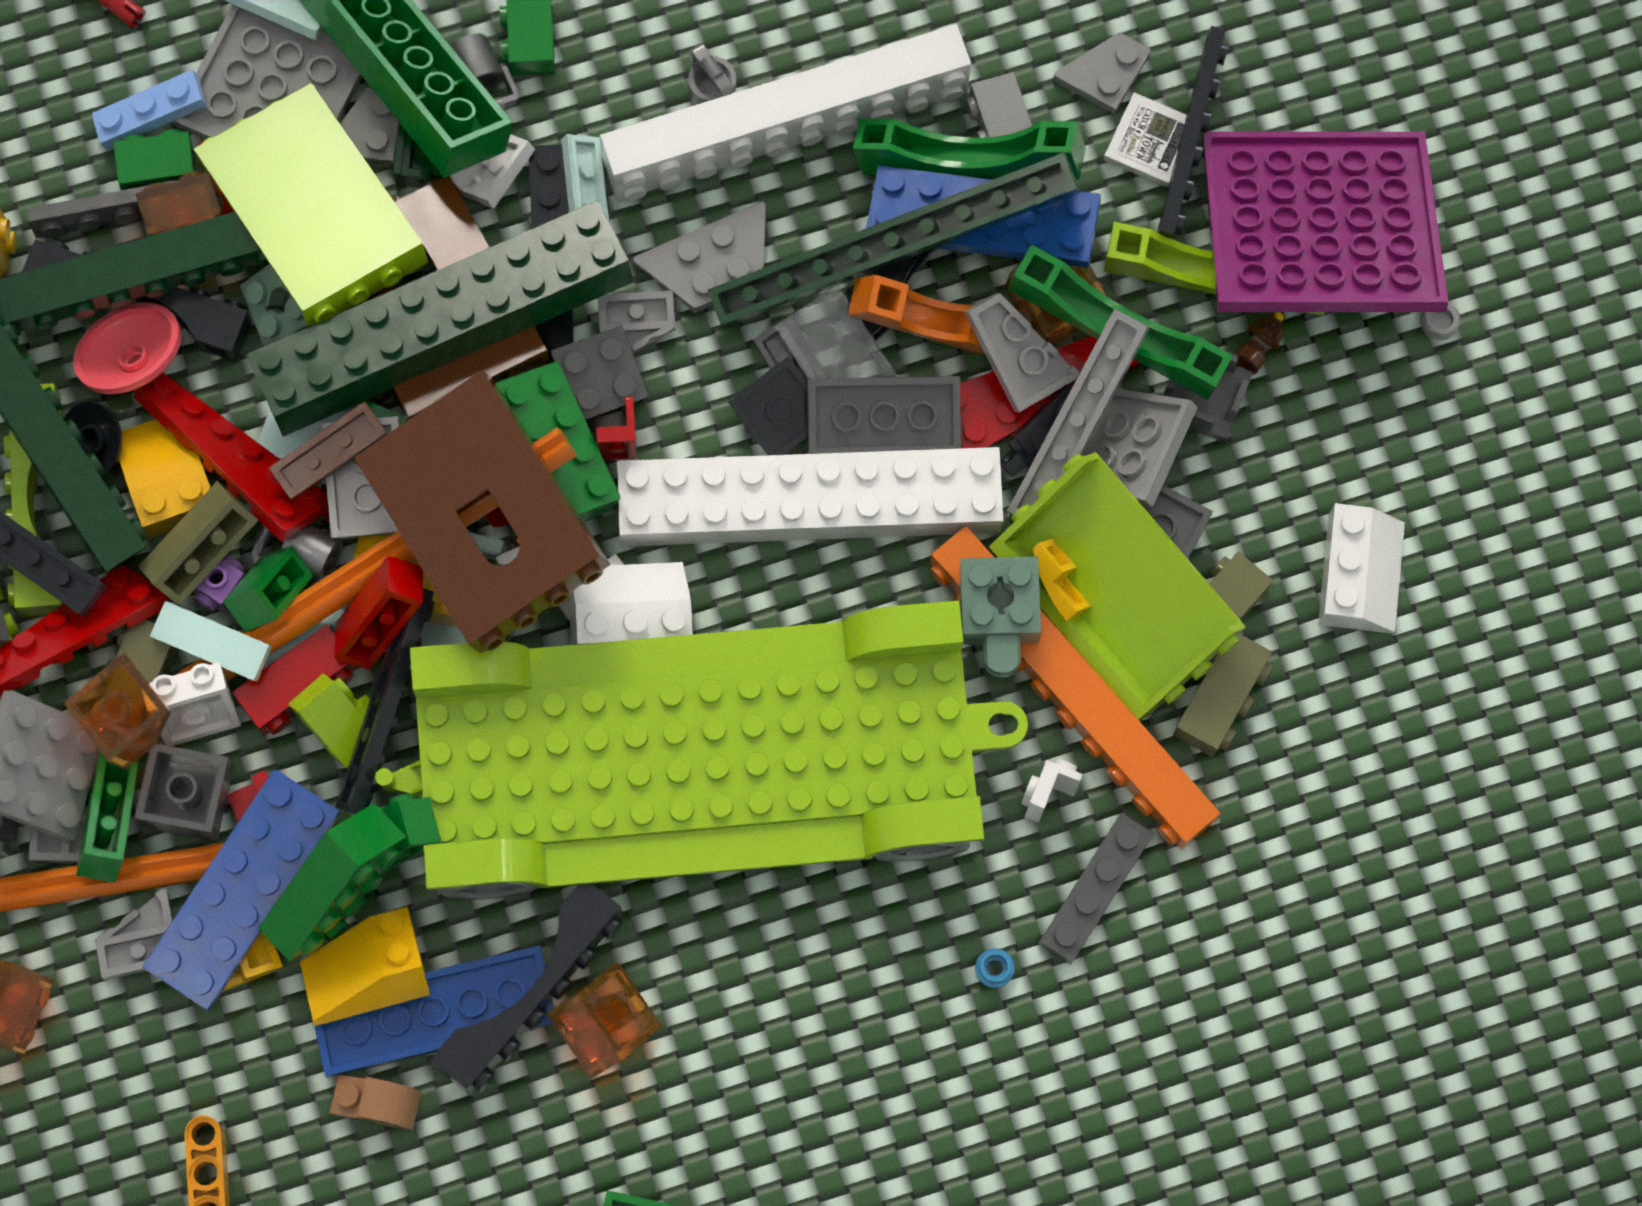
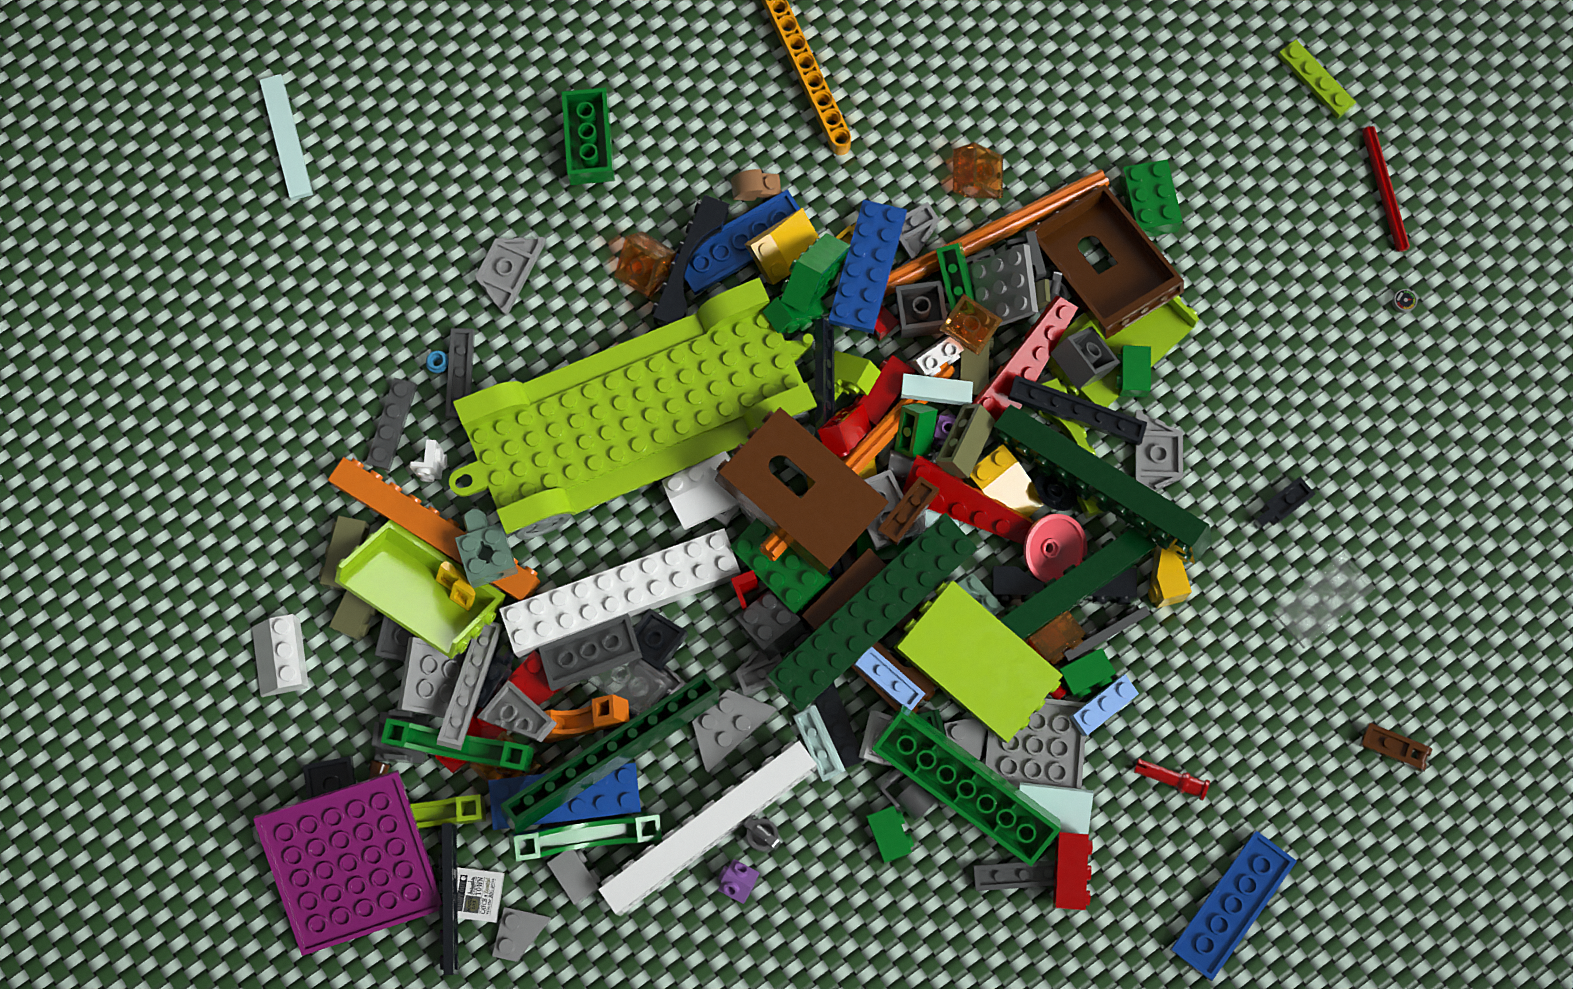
camera: 170 degrees right, 0 degrees up
none -> black plate [303,756,356,799]
none -> dark grey plate [445,328,475,419]
none -> light grey wing [475,237,546,316]
none -> medium lavender brick [718,859,760,904]
none -> light blue plate [854,647,925,710]

